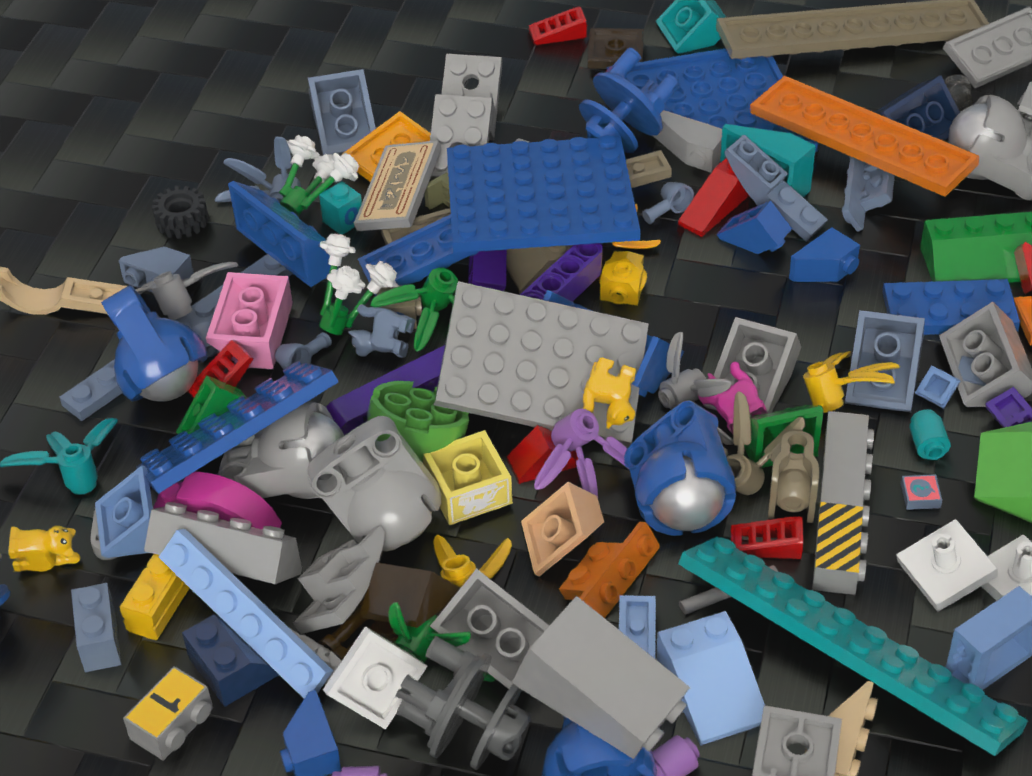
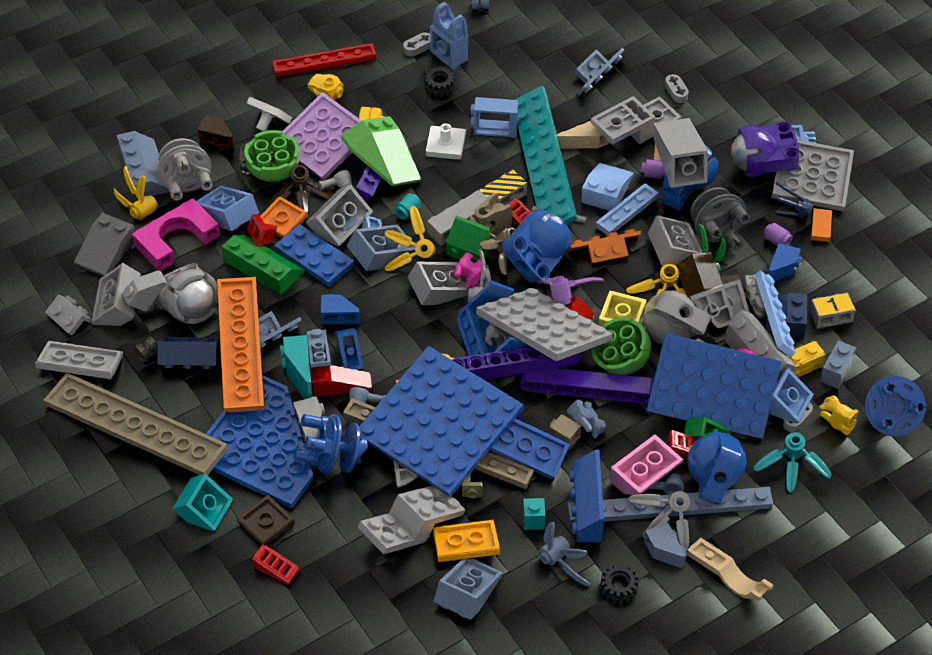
camera: 140 degrees left, 5 degrees up
sand blue bar [275,332,332,369] -> none
plant [279,135,359,217] -> none
white plant [319,234,399,335] -> none
white tile [323,626,427,729] -> none
tile [354,141,441,231] -> none
green plant [371,268,458,352] -> none
light nougat slope [521,482,604,577] -> none
yellow animal [582,358,636,429] -> none
white tile [896,519,998,612] -> none
sand blue tile [901,474,942,510] -> none

